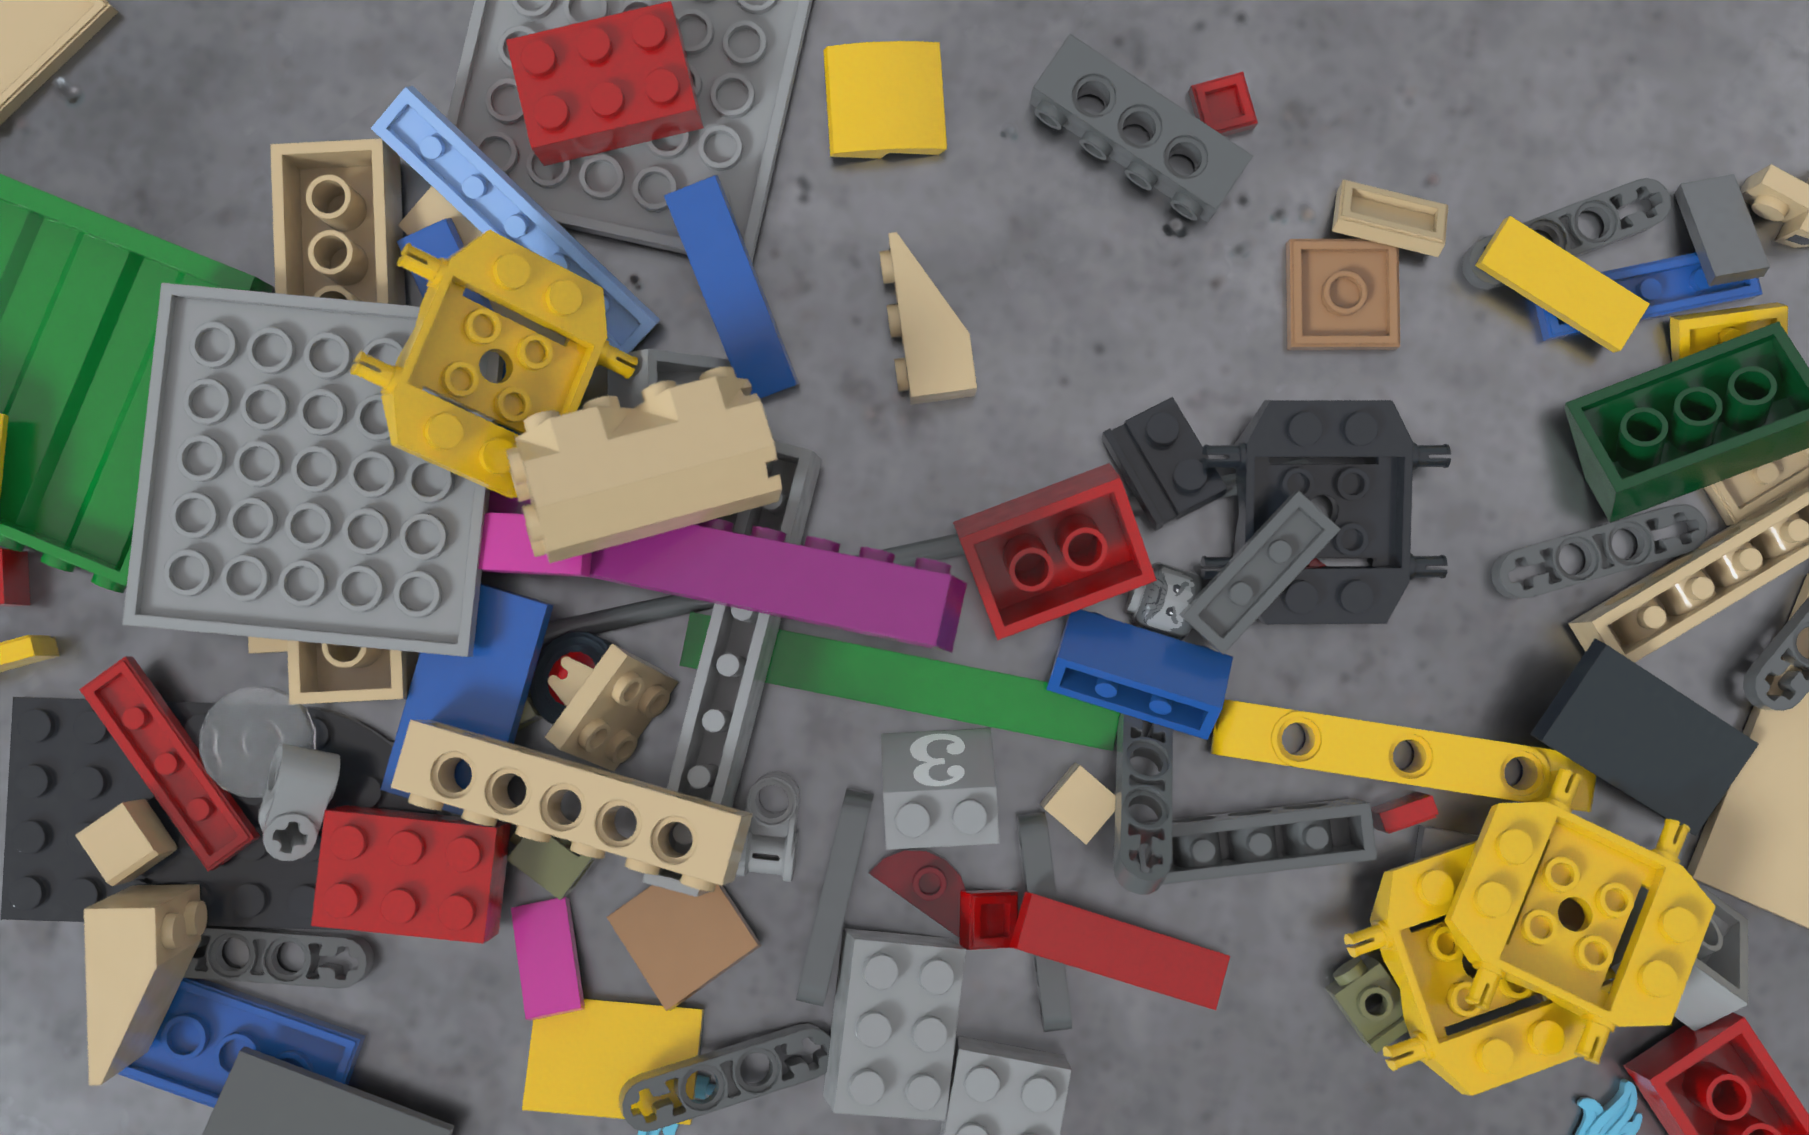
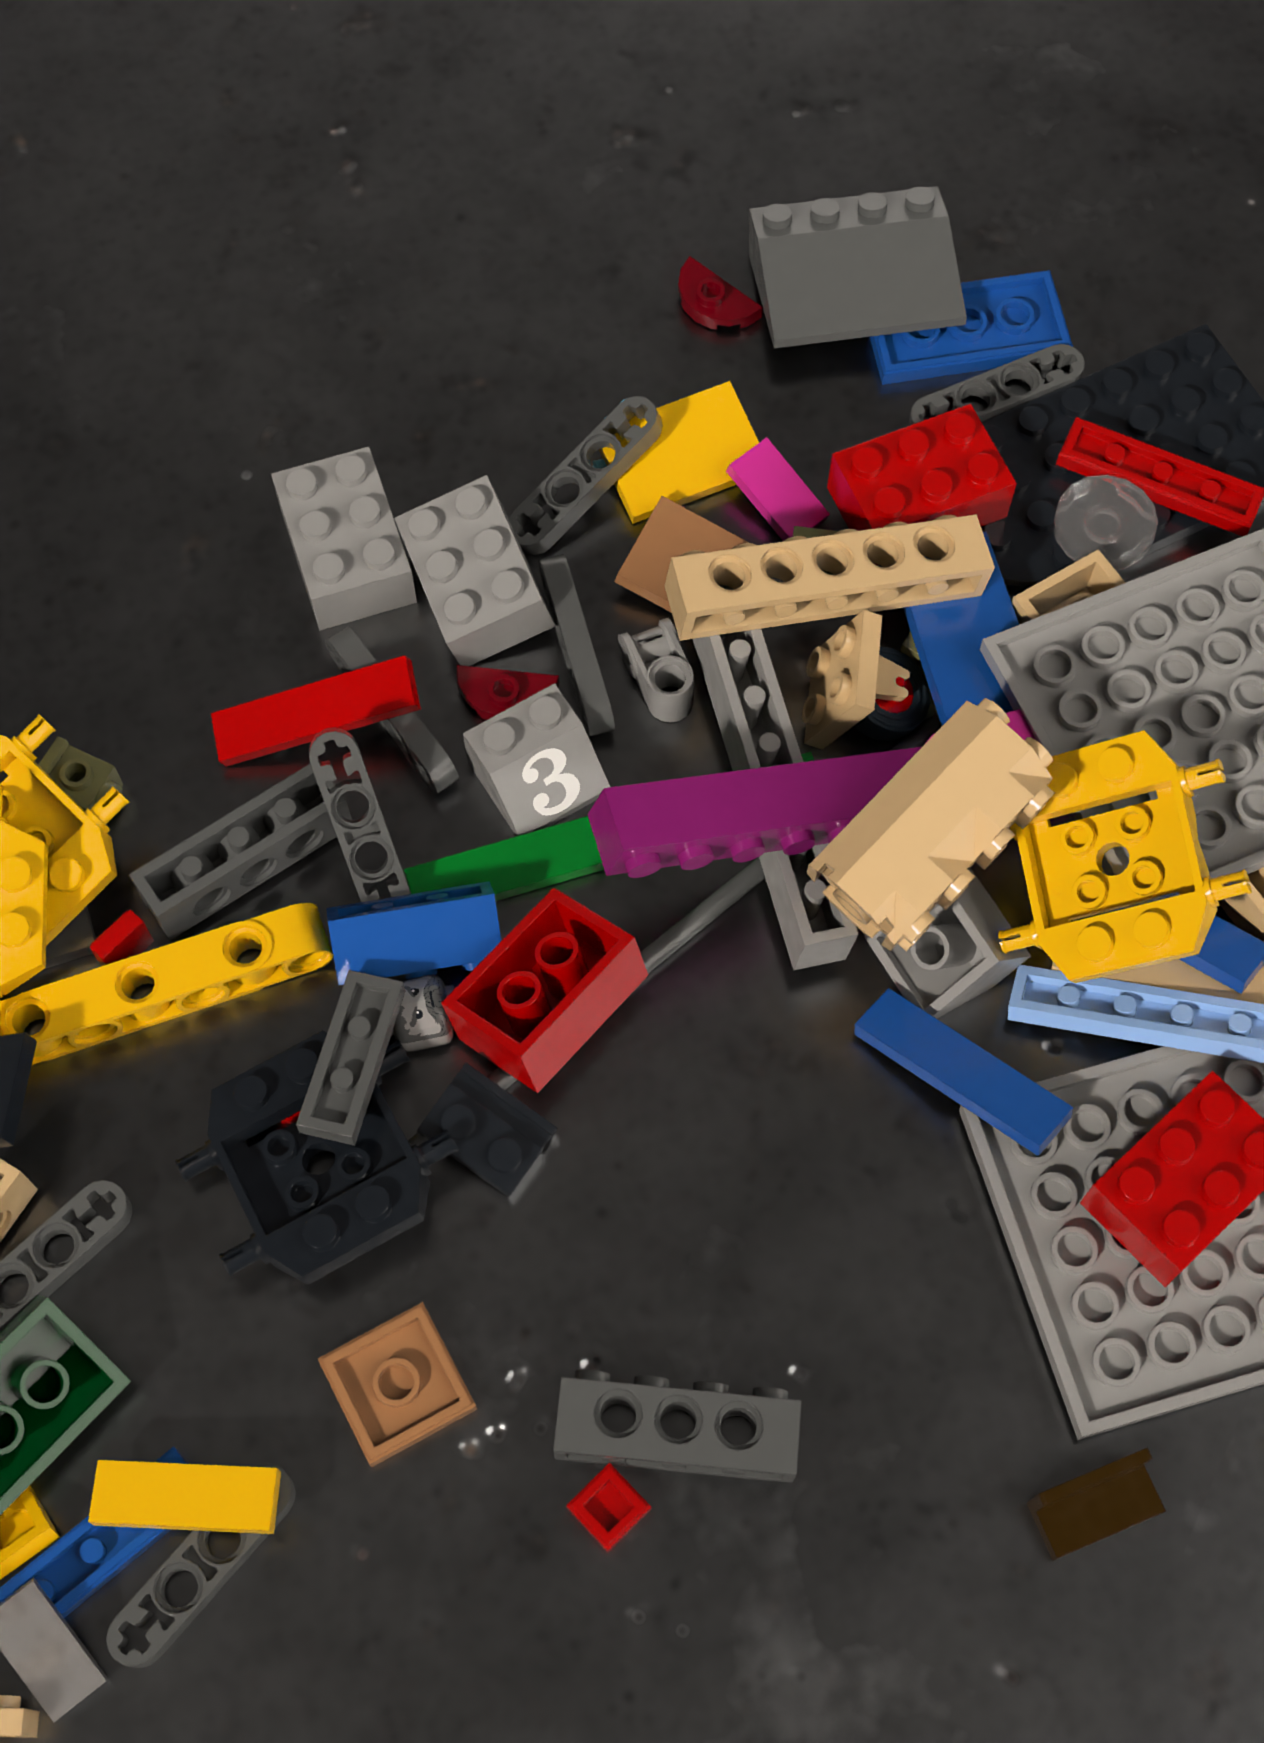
camera: 150 degrees right, 20 degrees down
tan piece [75,799,177,887] -> none
tan slope [84,884,207,1085] -> none
light grey piece [258,743,340,861] -> none
yellow slope [823,41,947,159] -> none
tan slope [879,232,977,405] -> none
red tile [959,889,1018,950] -> none
tan piece [1040,762,1115,845] -> none
tan tile [1332,180,1448,257] -> none

